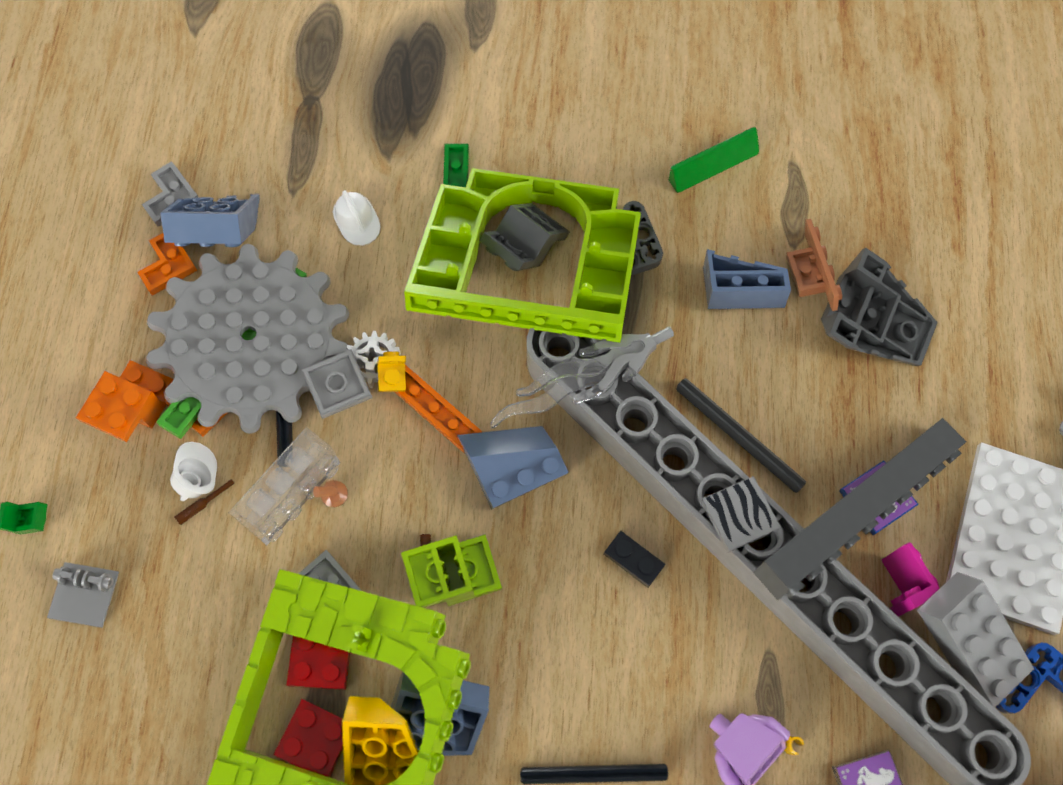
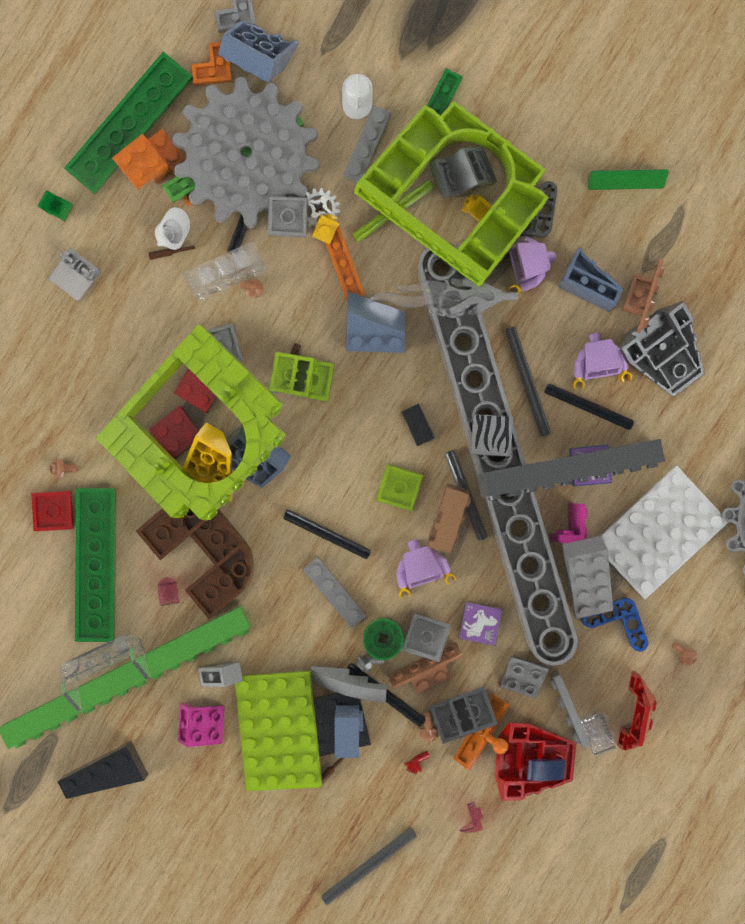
camera: 25 degrees right, 20 degrees up
none -> green plate [64,51,193,195]
none -> light grey plate [343,105,391,183]
none -> lime axle [353,180,433,242]
none -> lime tile [376,464,423,512]
none -> medium nougat wedge [428,483,472,553]
none -> dark grey axle [445,450,488,541]
none -> yellow bracket [461,195,492,222]
none -> lavender torso [509,236,556,294]
none -> black axle [544,384,634,430]
none -> lavender torso [572,333,632,389]

